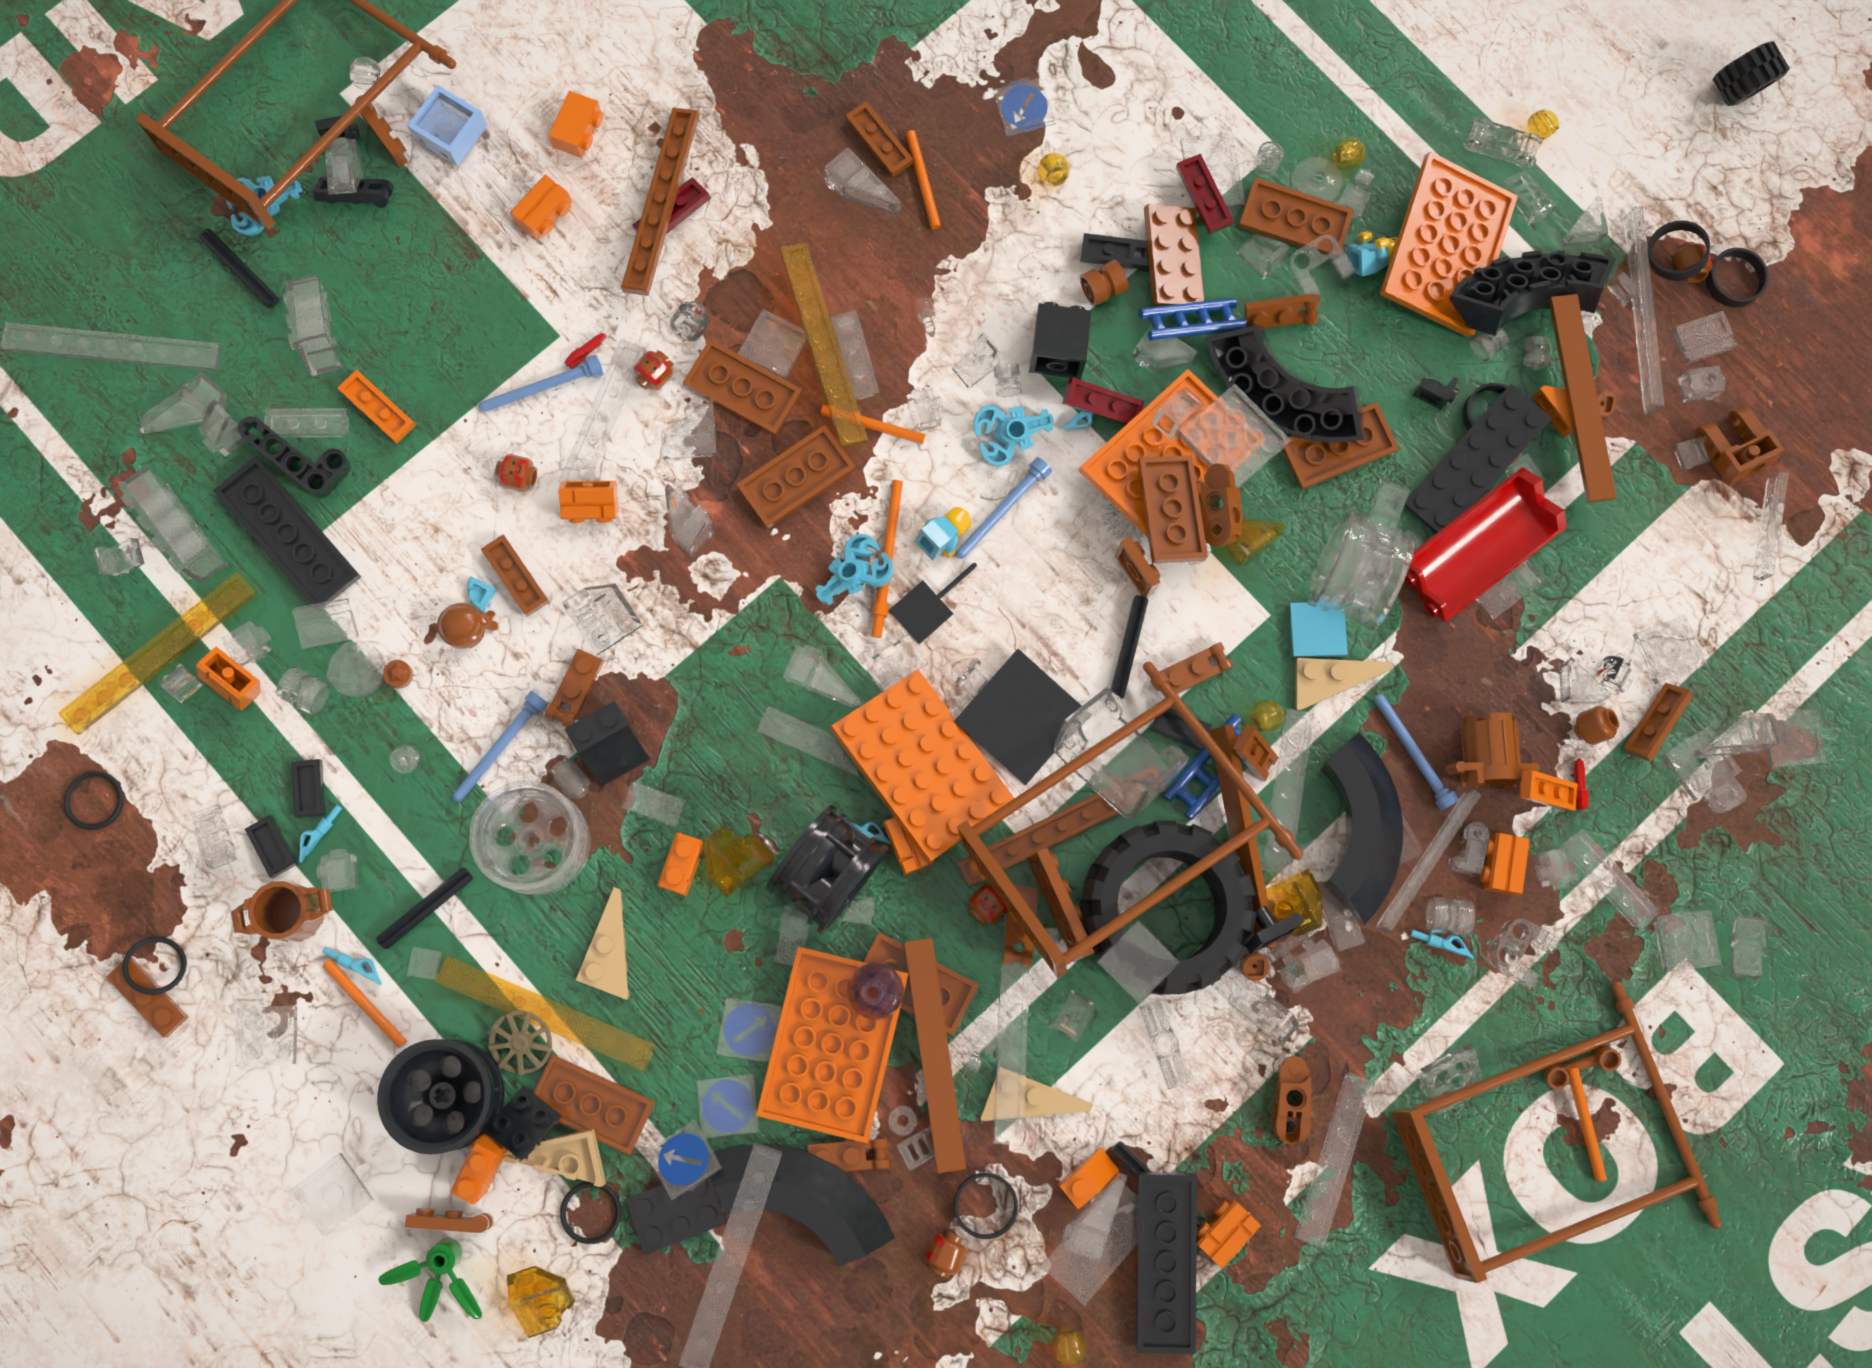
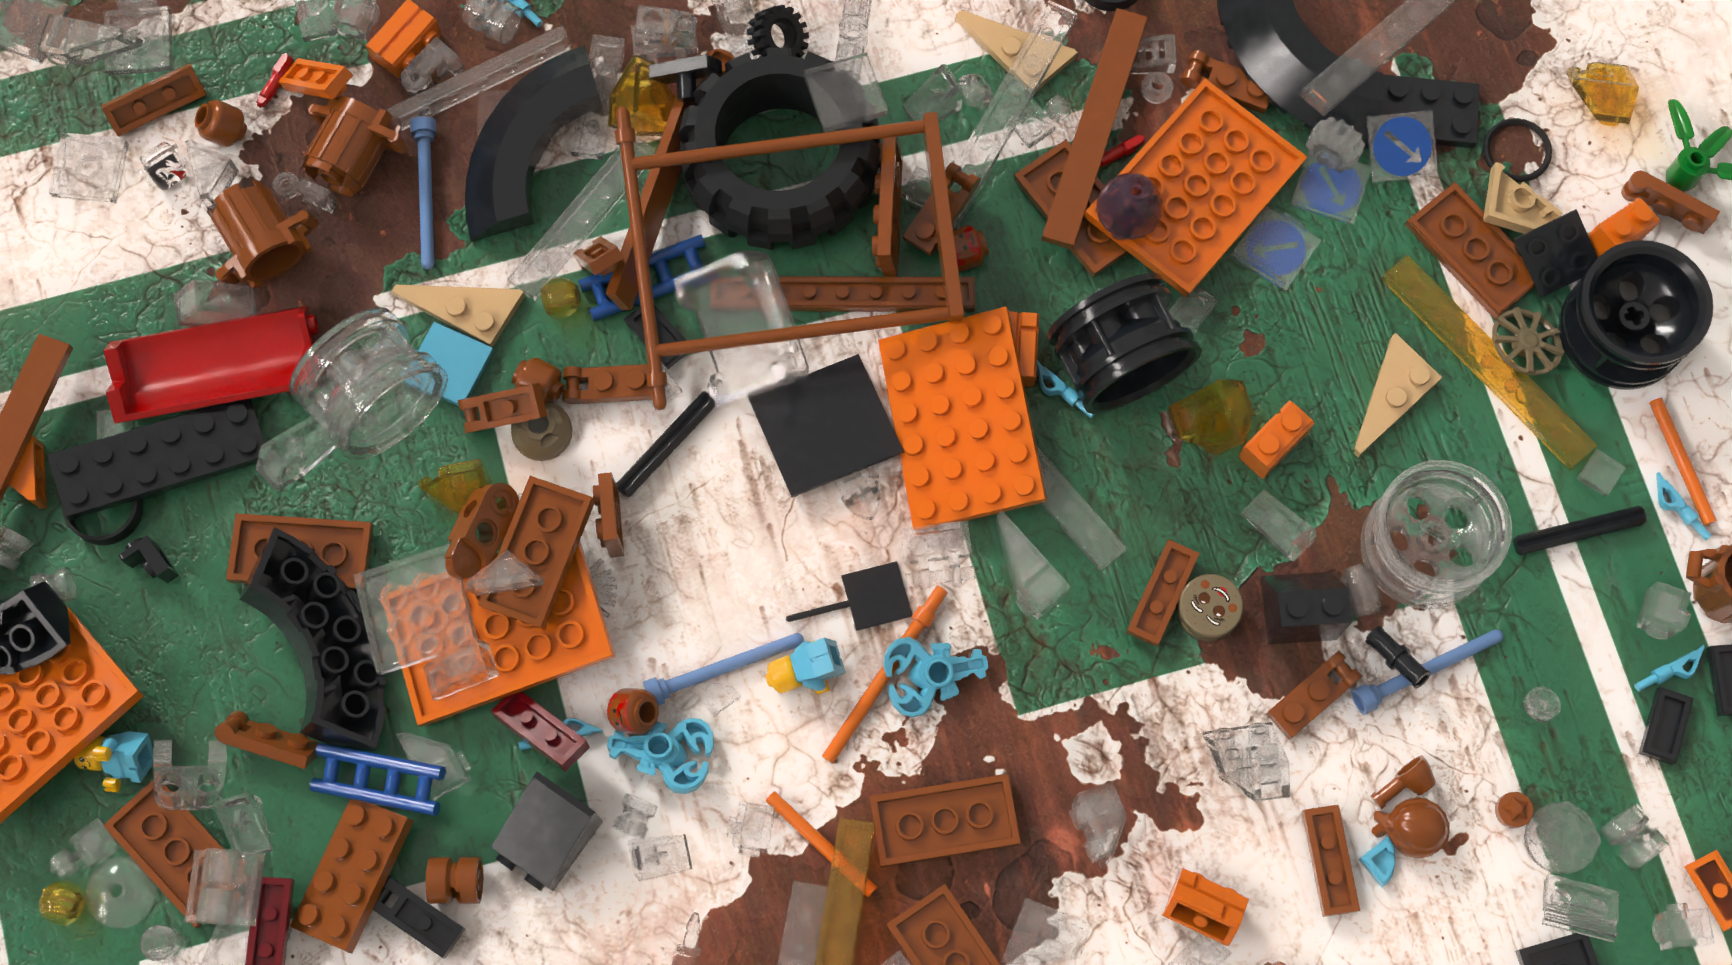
camera: 145 degrees left, 5 degrees down
none -> clear plate [184,848,265,926]
none -> dark orange container [209,180,319,288]
none -> clear plate [273,172,338,214]
none -> dark orange plate [457,383,547,433]
none -> clear slope [465,550,544,595]
none -> dark tan piece [511,401,573,461]
none -> dark orange head [512,357,564,404]
none -> dark orange head [607,688,659,735]
none -> black tyre [746,5,809,58]
none -> clear plate [957,74,993,111]
none -> red piece [1099,135,1144,168]
none -> dark orange plate [1126,539,1200,647]
none -> dark tan head [1177,574,1244,642]
none -> clear gear [1306,117,1366,173]
none -> black pin [1365,626,1431,689]
none -> dark orange bar [1370,755,1436,809]

